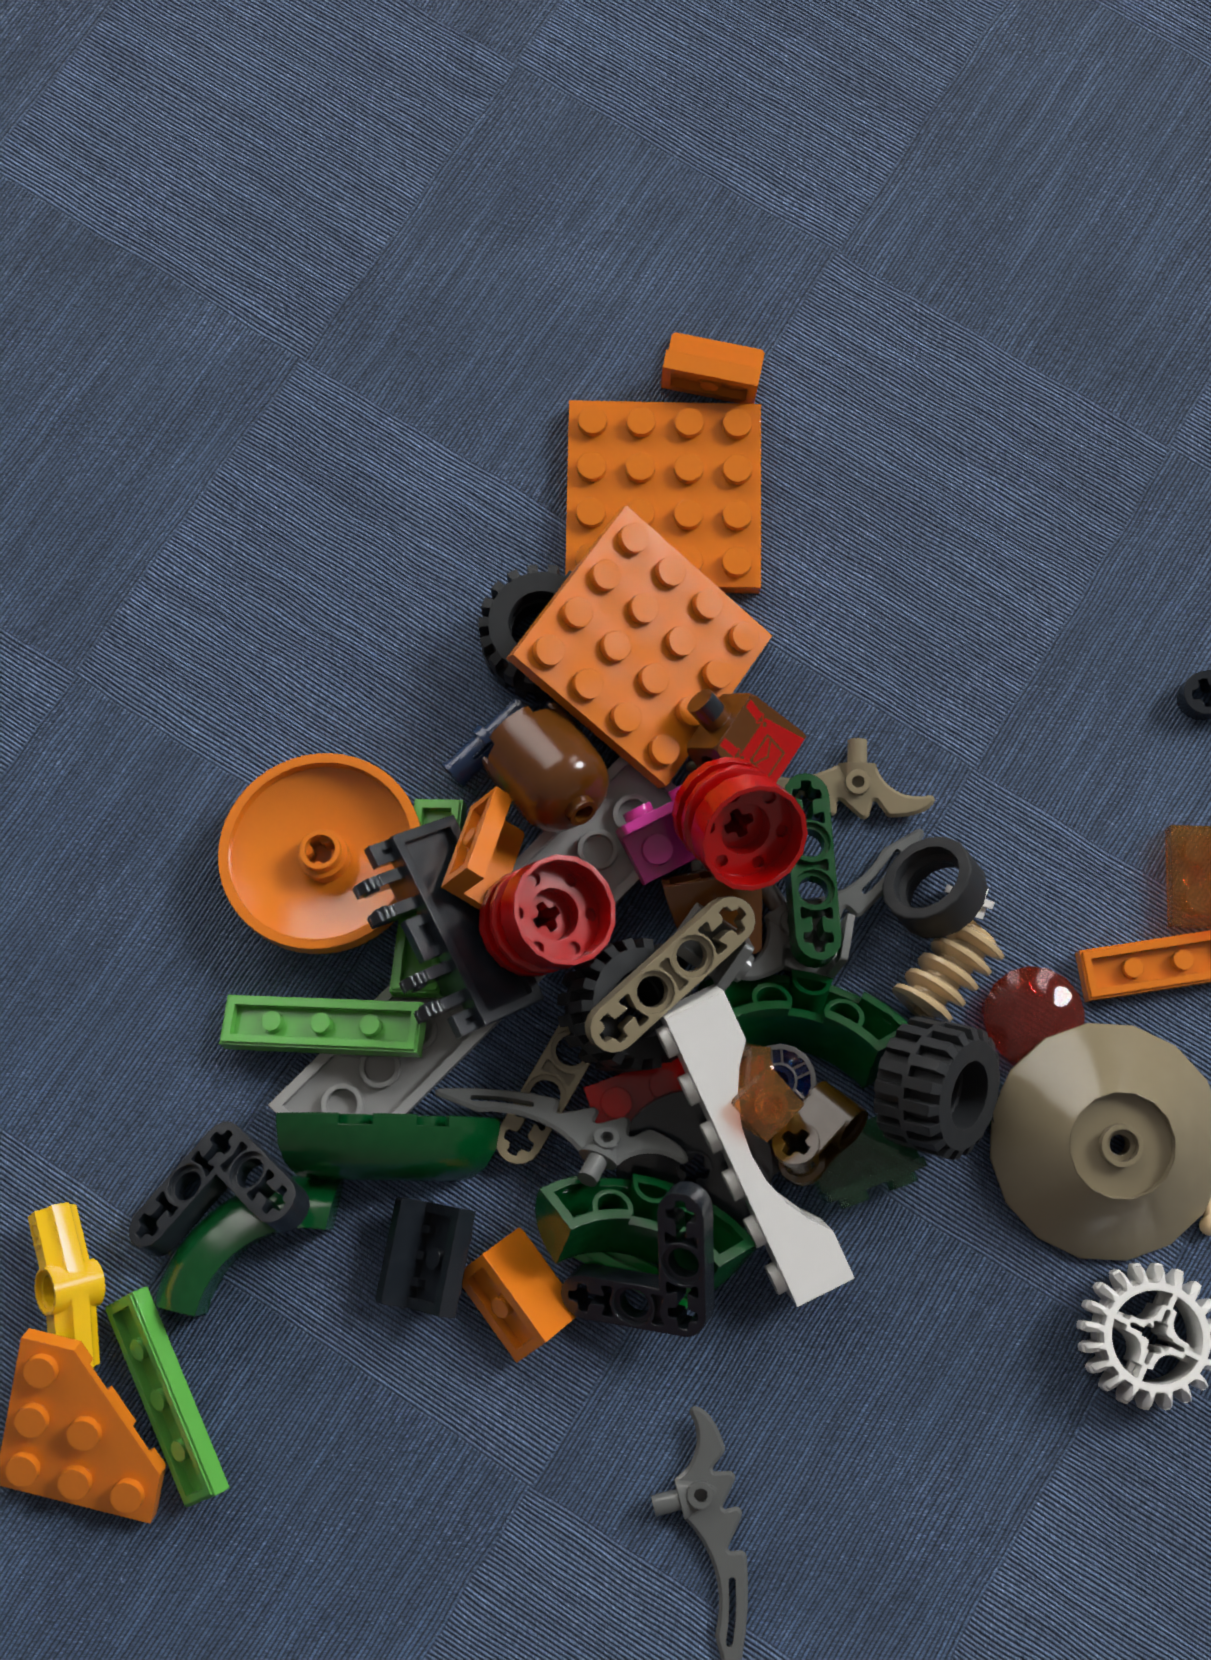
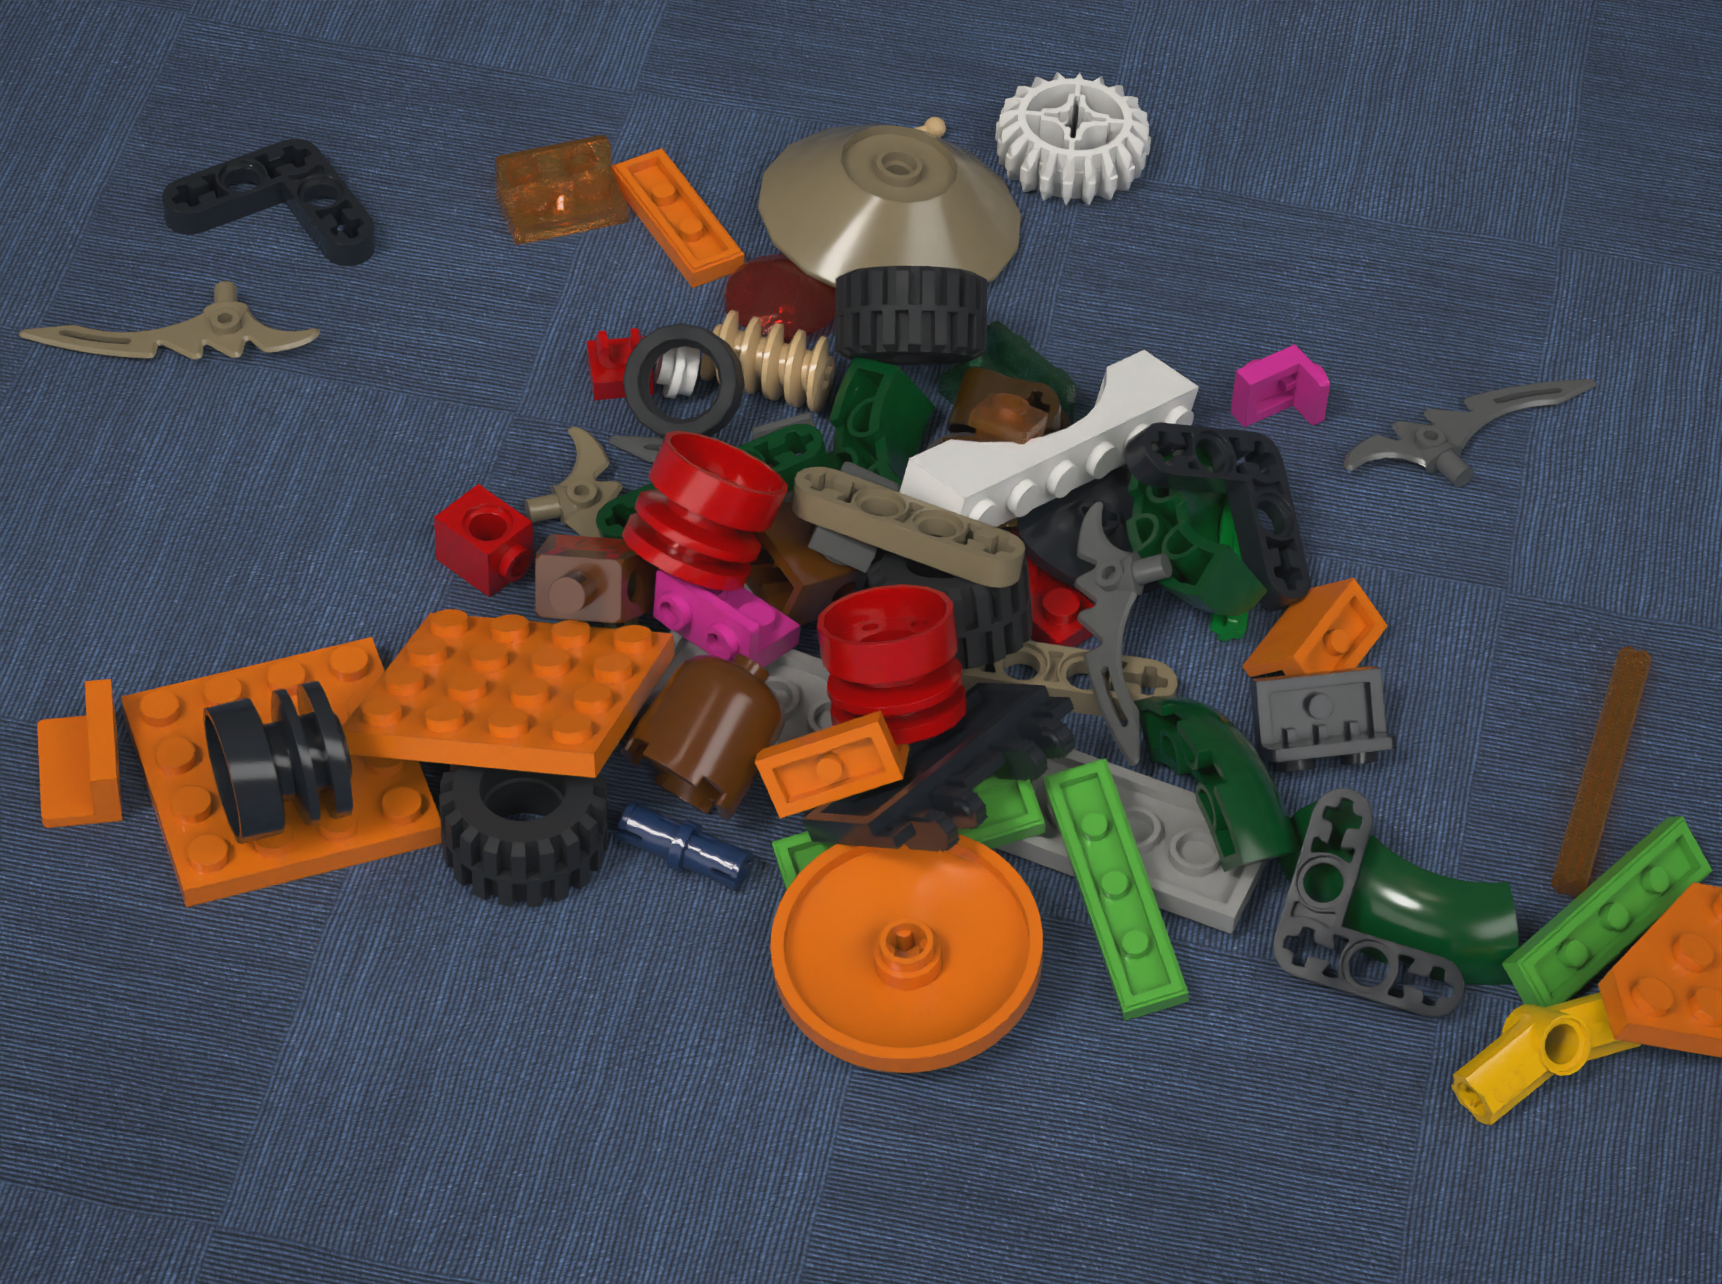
camera: 110 degrees left, 30 degrees down
none -> dark tan piece [19,281,320,360]
none -> black wheel [203,680,353,844]
none -> red brick [434,484,534,598]
none -> red tile [586,328,654,400]
none -> dark pink bracket [1230,344,1330,427]
none -> clear orange axle [1551,646,1652,898]

